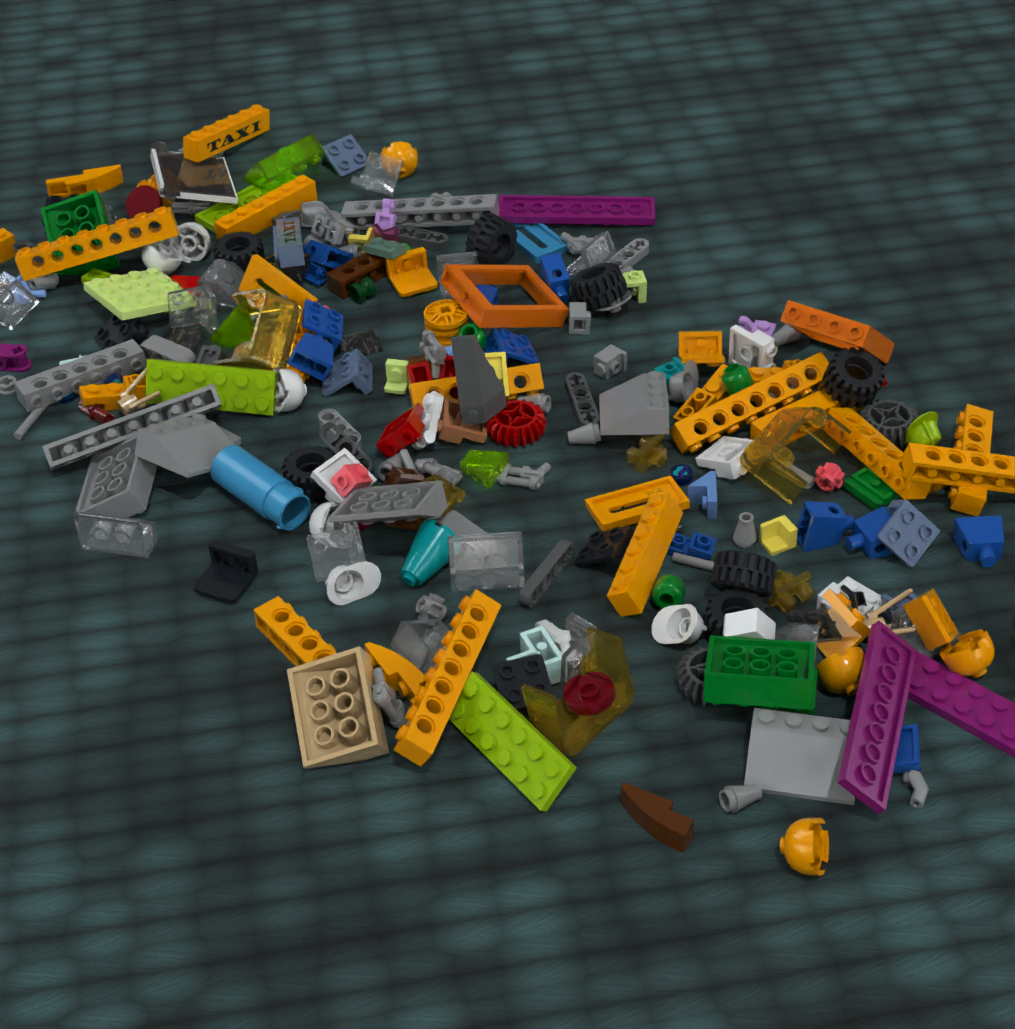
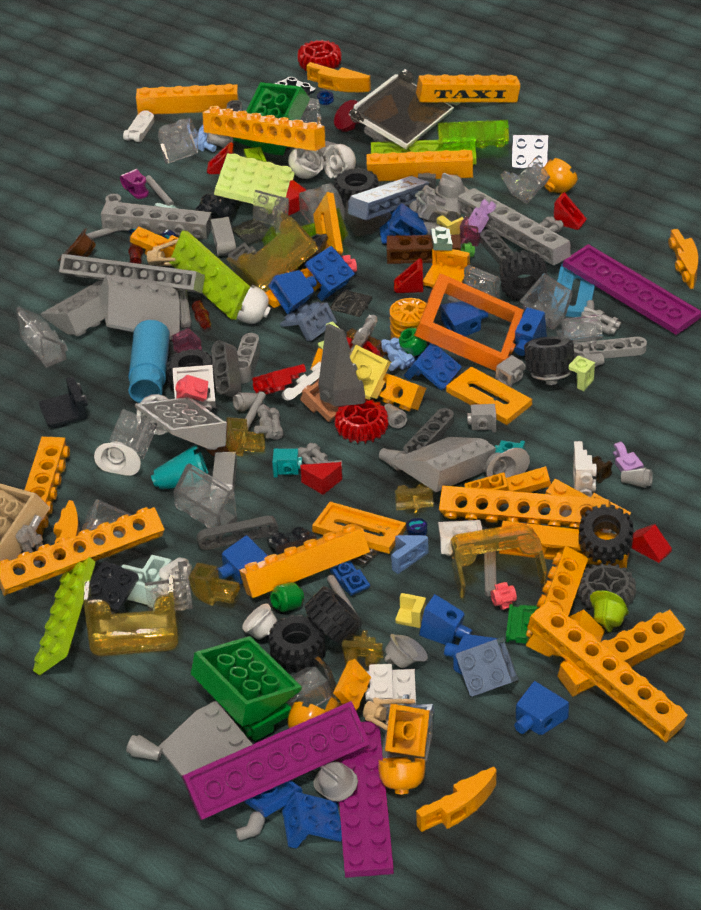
camera: 45 degrees right, 0 degrees up
dark green wheel [348,277,377,304] -> none
reddish brown slope [384,466,424,486] -> none
light grey gear [416,593,447,625] -> none
clear neon green wing [459,450,510,488] -> none
dark red tile [563,671,616,716] -> none
reddish brown slope [621,782,694,853] -> none
light orange bracket [678,331,725,367] -> none
green head [721,363,754,396] -> none
white slope [723,608,776,639] -> none
light grey cone [733,512,757,549] -> none
orange window [780,300,895,364] -> none
light orange cylinder [780,817,829,876] -> none
black hand [840,585,867,609] -> none
none -> reddish brown piece [57,228,96,261]
none -> light grey bar [146,175,174,206]
none -> clear pink panel [172,328,202,353]
none -> clear yellow brick [189,563,240,606]
none -> clear red axle [192,301,212,329]
none -> red slope [207,142,234,174]
none -> blue torso [216,535,267,584]
none -> teal brick [272,449,303,477]
none -> blue bracket [282,792,342,849]
none -> red gear [297,39,342,71]
none -> red slope [300,462,342,495]
none -> light grey piece [314,762,358,801]
none -> light grey piece [384,634,428,668]
none -> red slope [394,258,423,293]
none -> light orange piece [446,367,532,425]
none -> clear slope [520,273,573,330]
none -> red slope [554,192,587,230]
none -> light orange slope [668,229,698,289]

